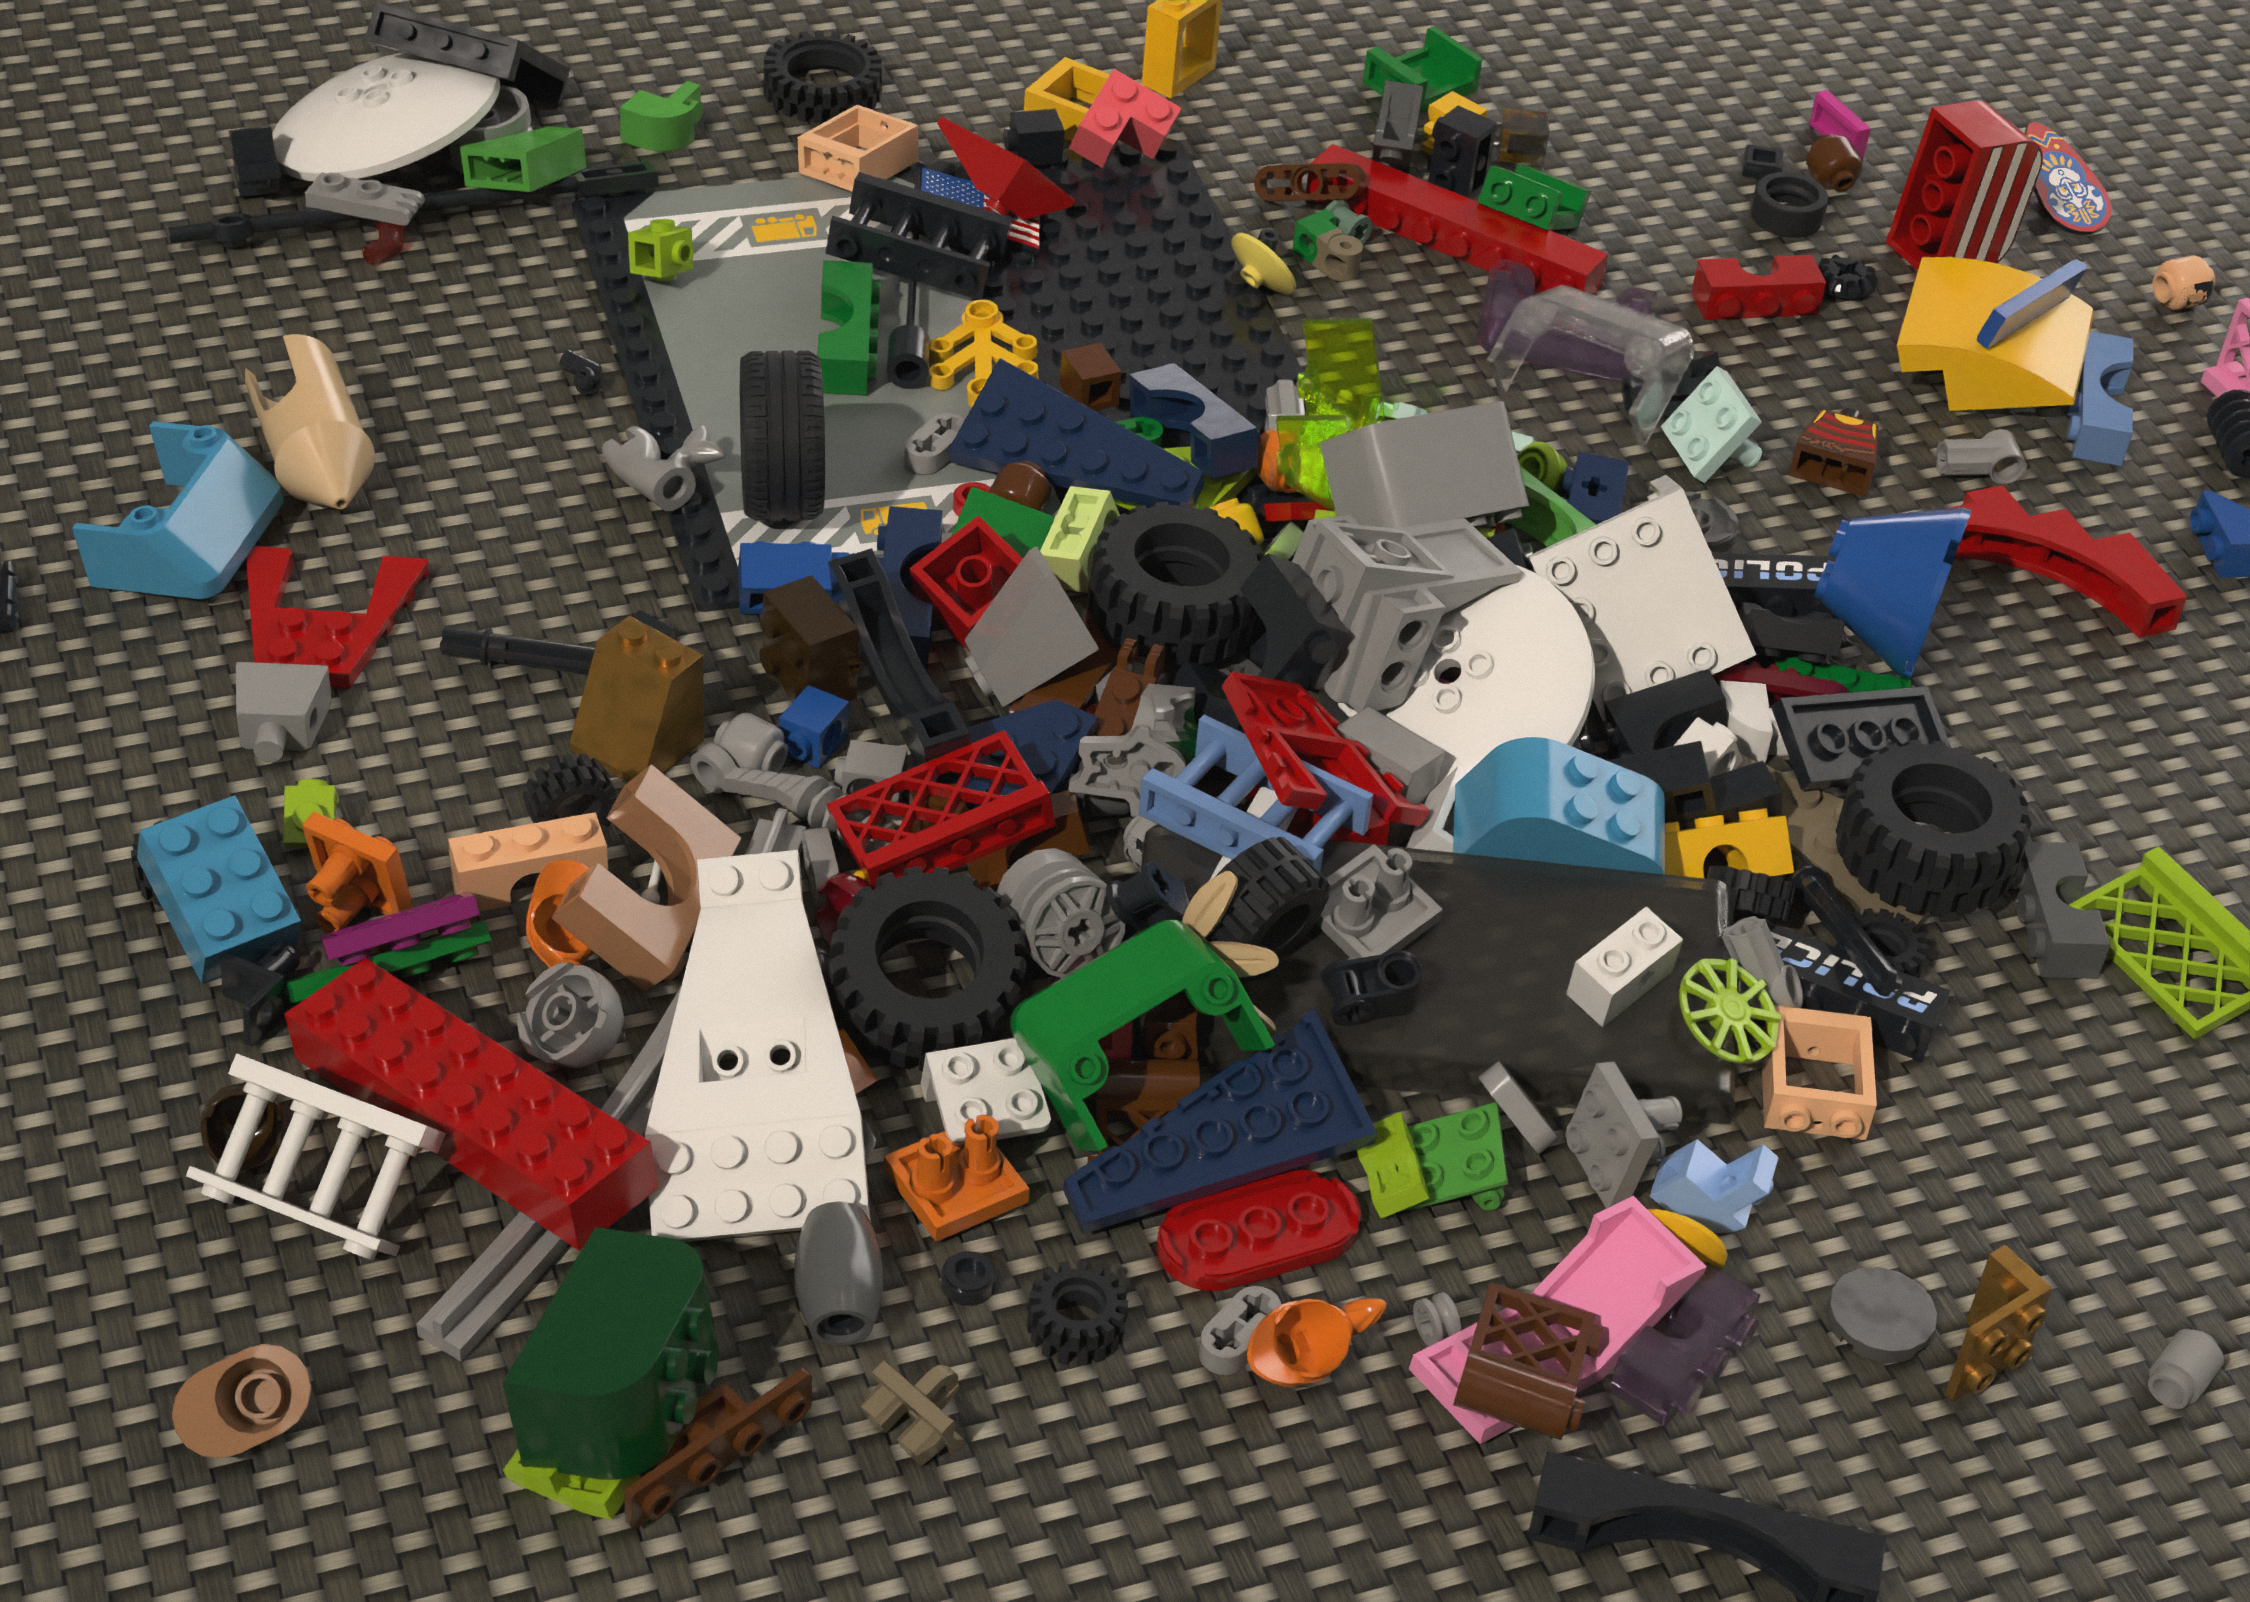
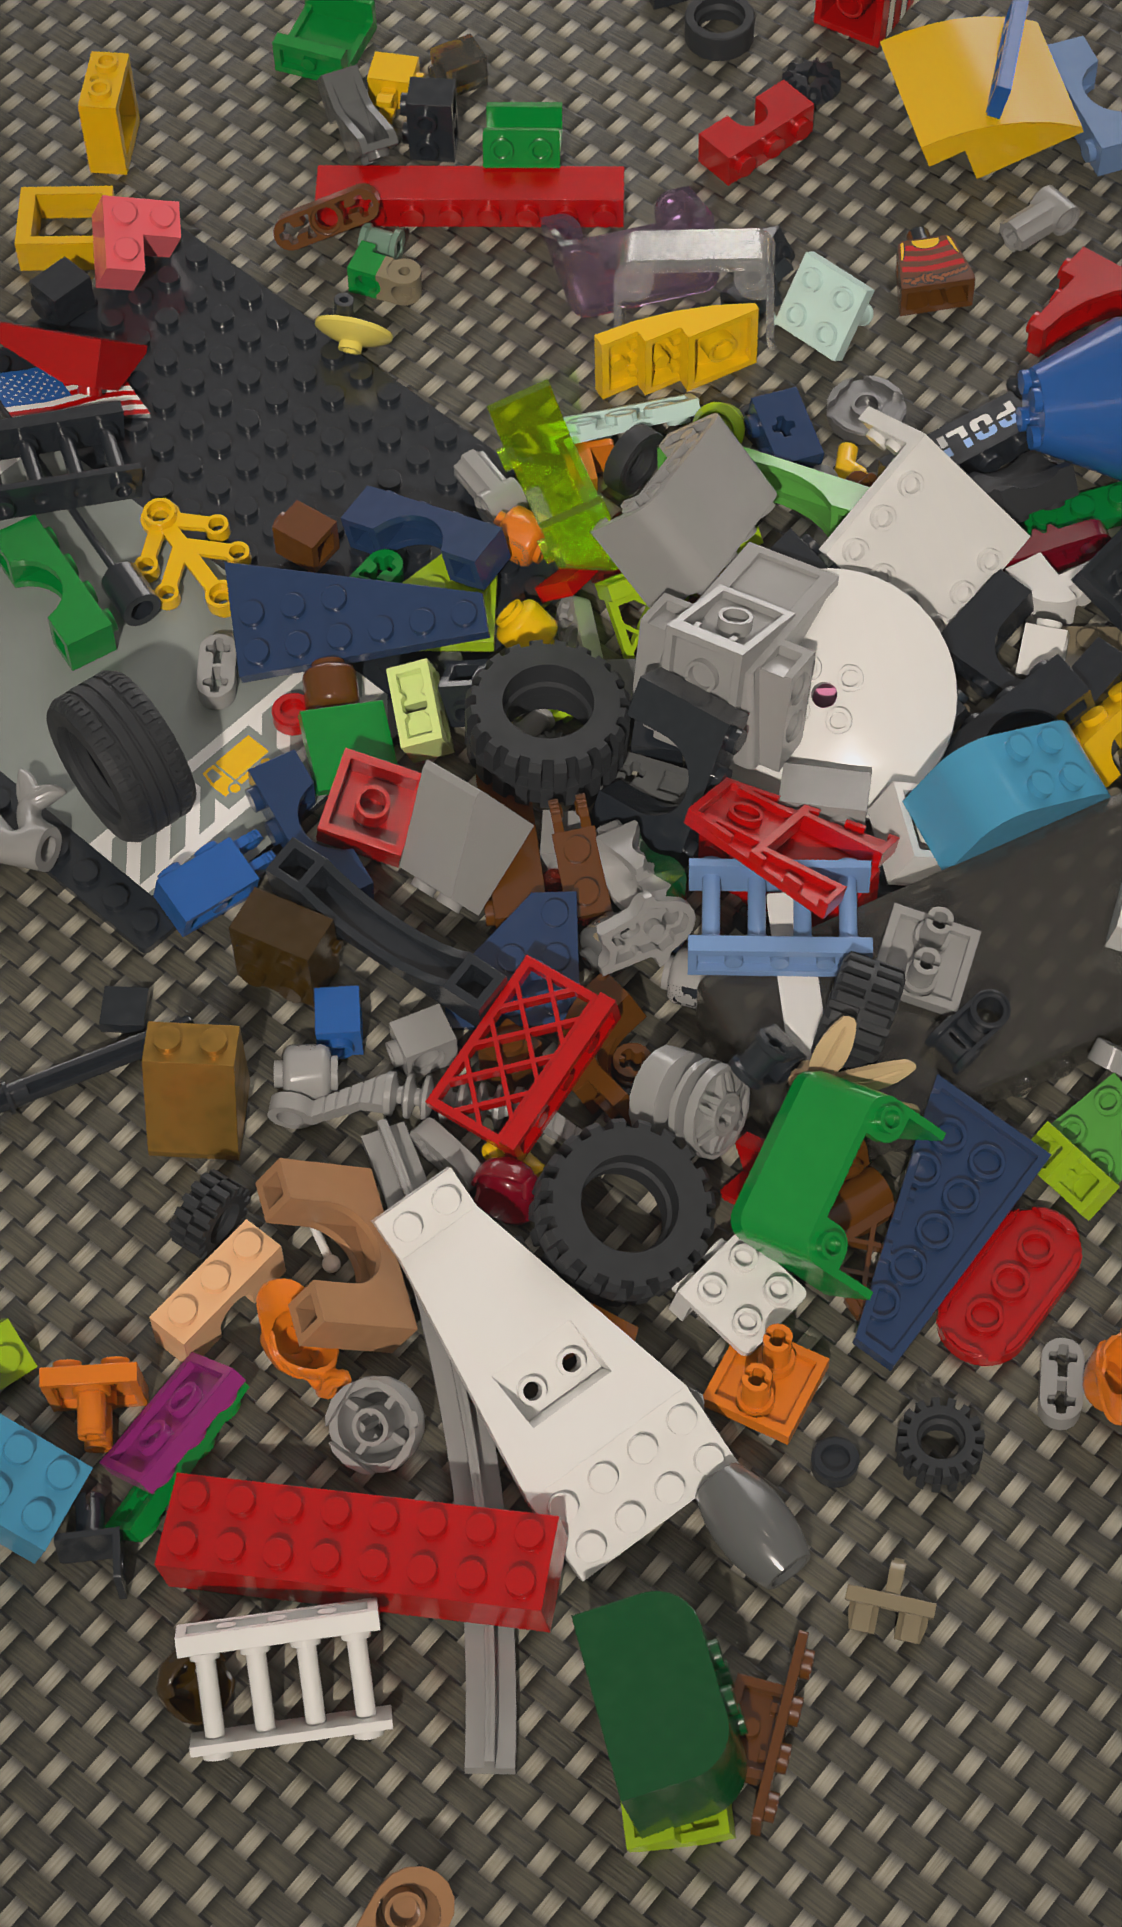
camera: 25 degrees left, 15 degrees up
none -> yellow slope [594,303,759,399]

